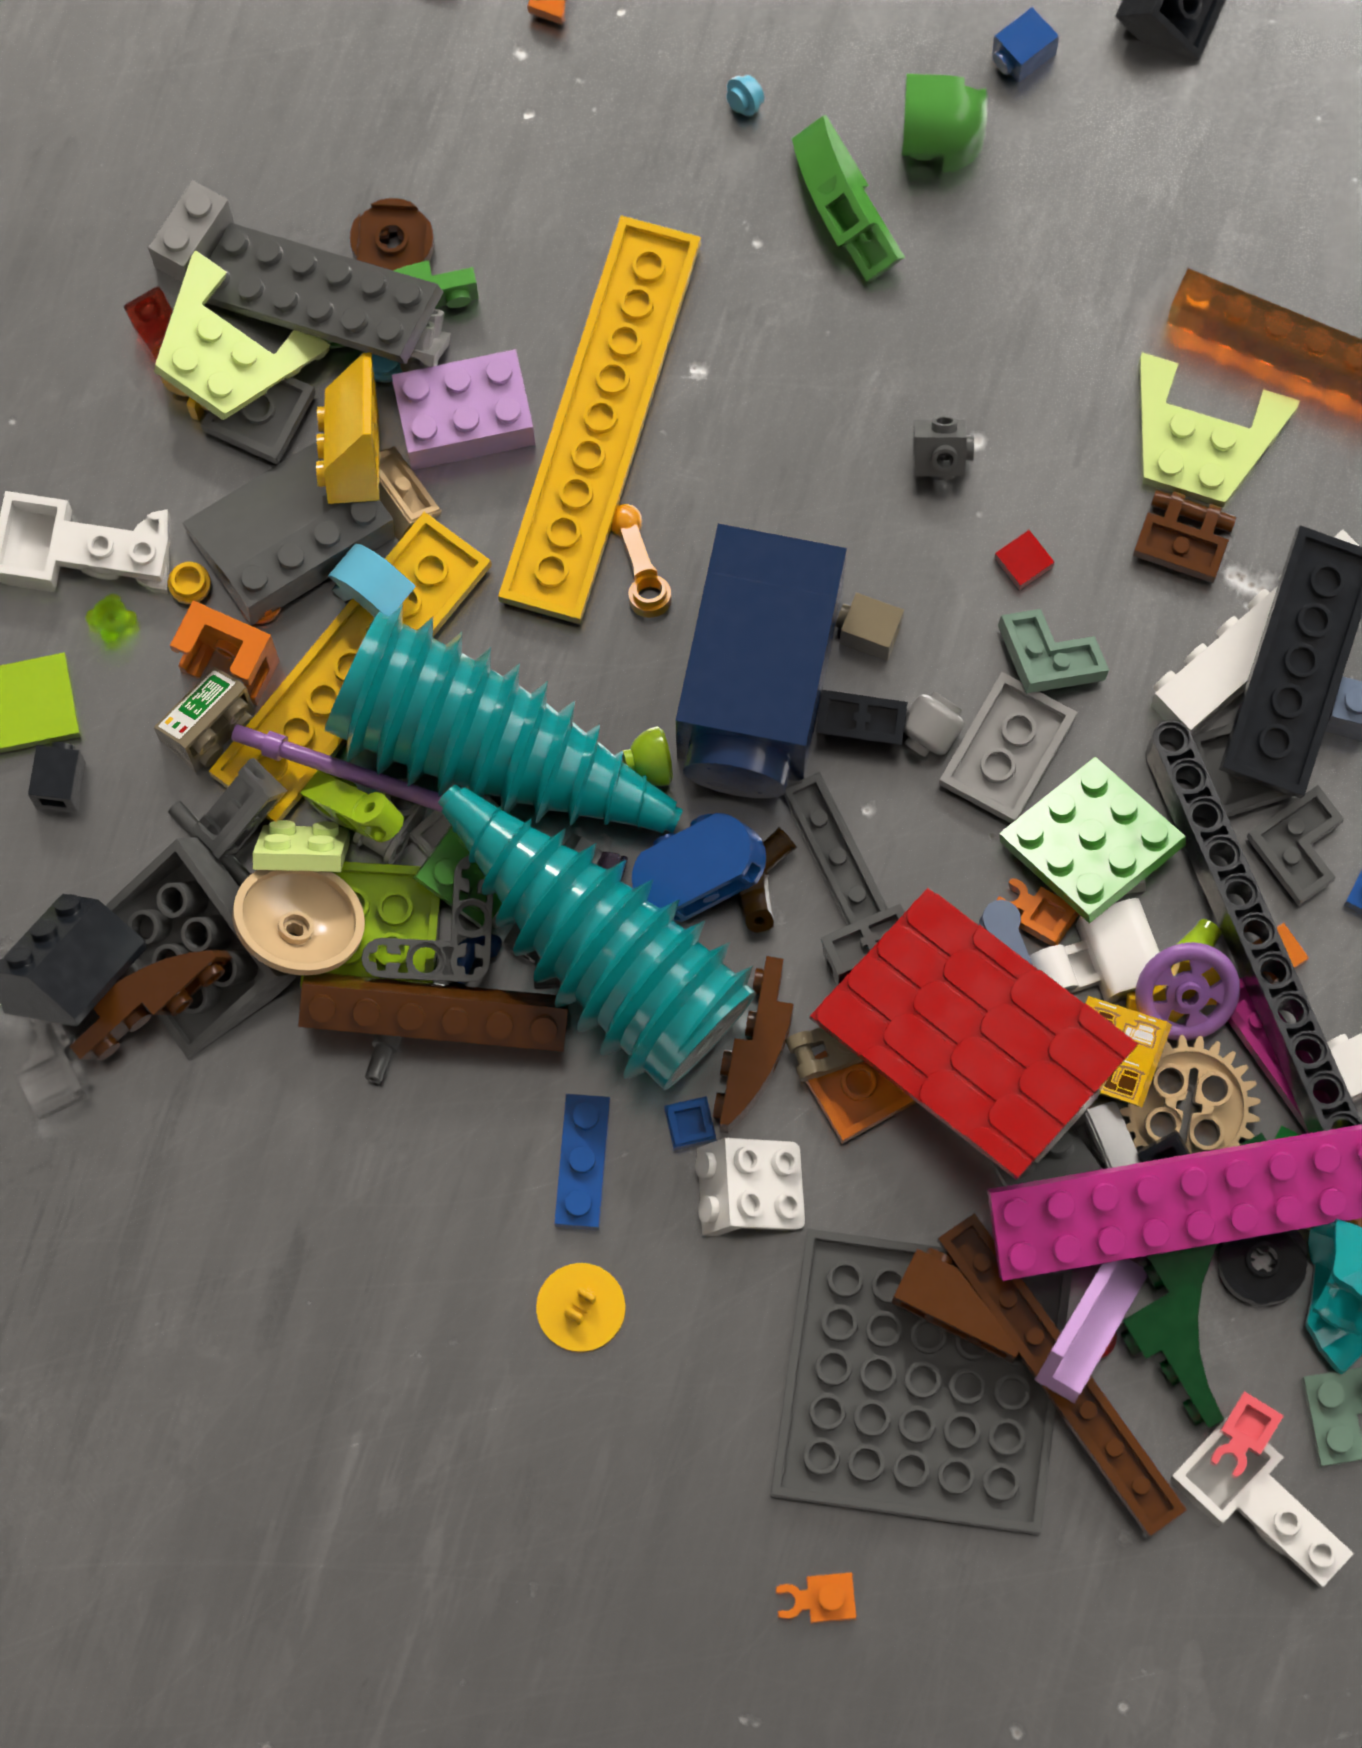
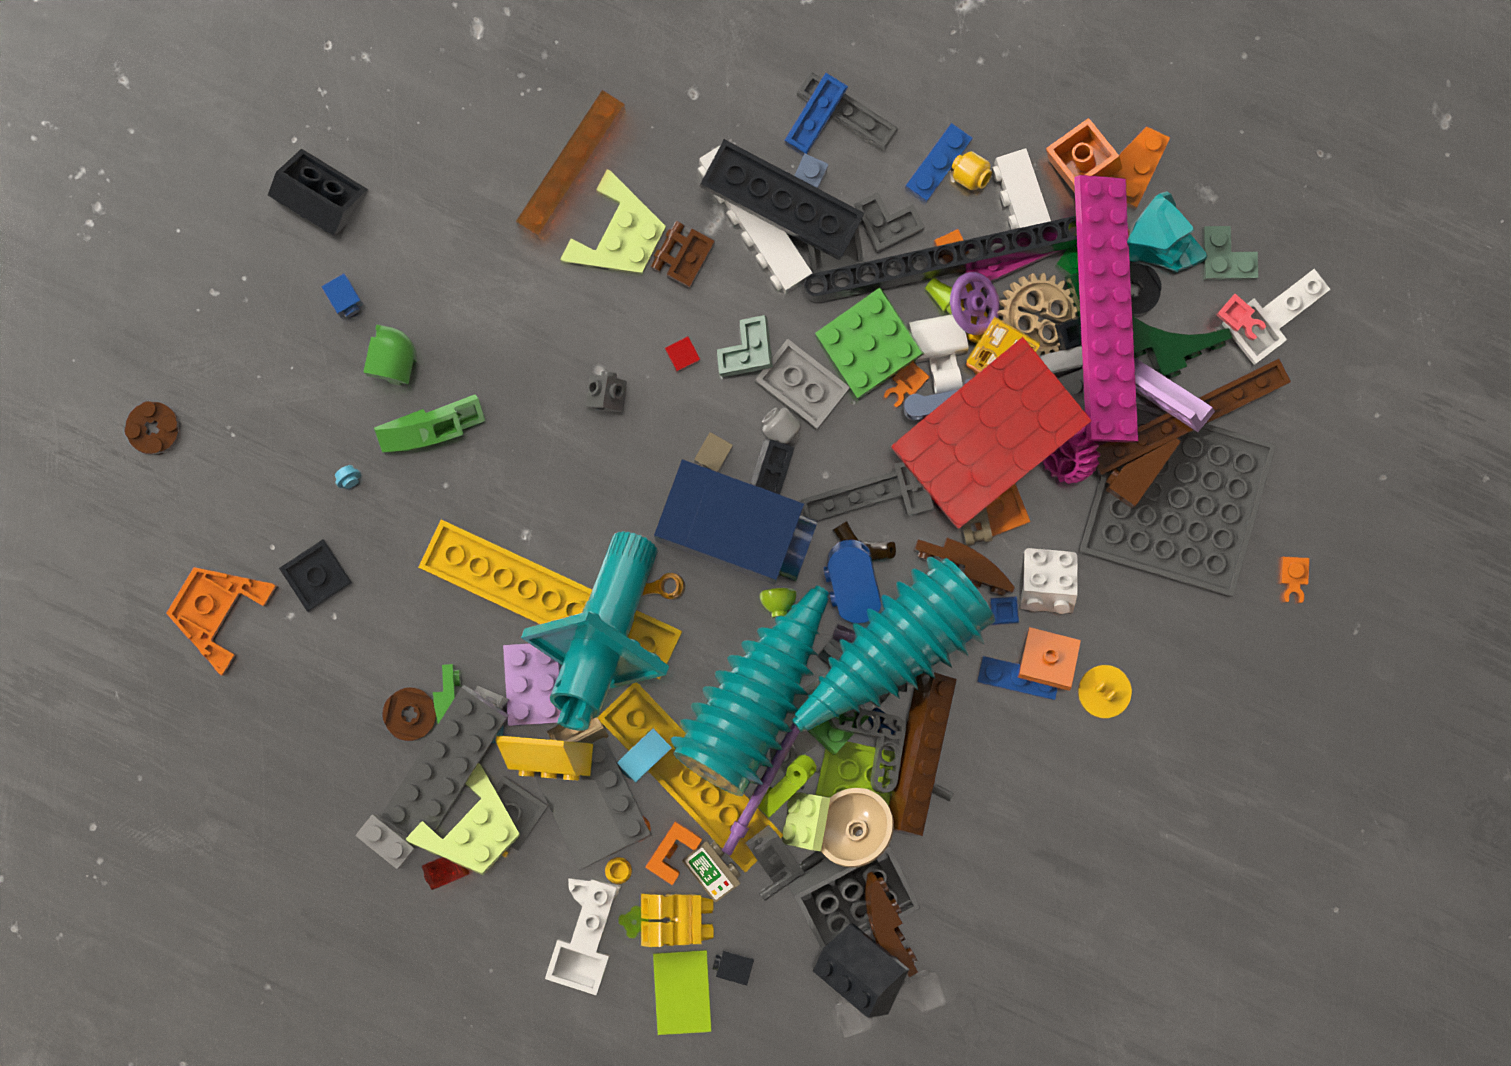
camera: 90 degrees left, 10 degrees up
none -> black tile [279,539,353,613]
none -> teal piece [521,531,669,731]
none -> yellow hips [641,894,714,947]
none -> orange plate [1018,627,1081,691]
none -> dark pink gear [1042,427,1100,484]

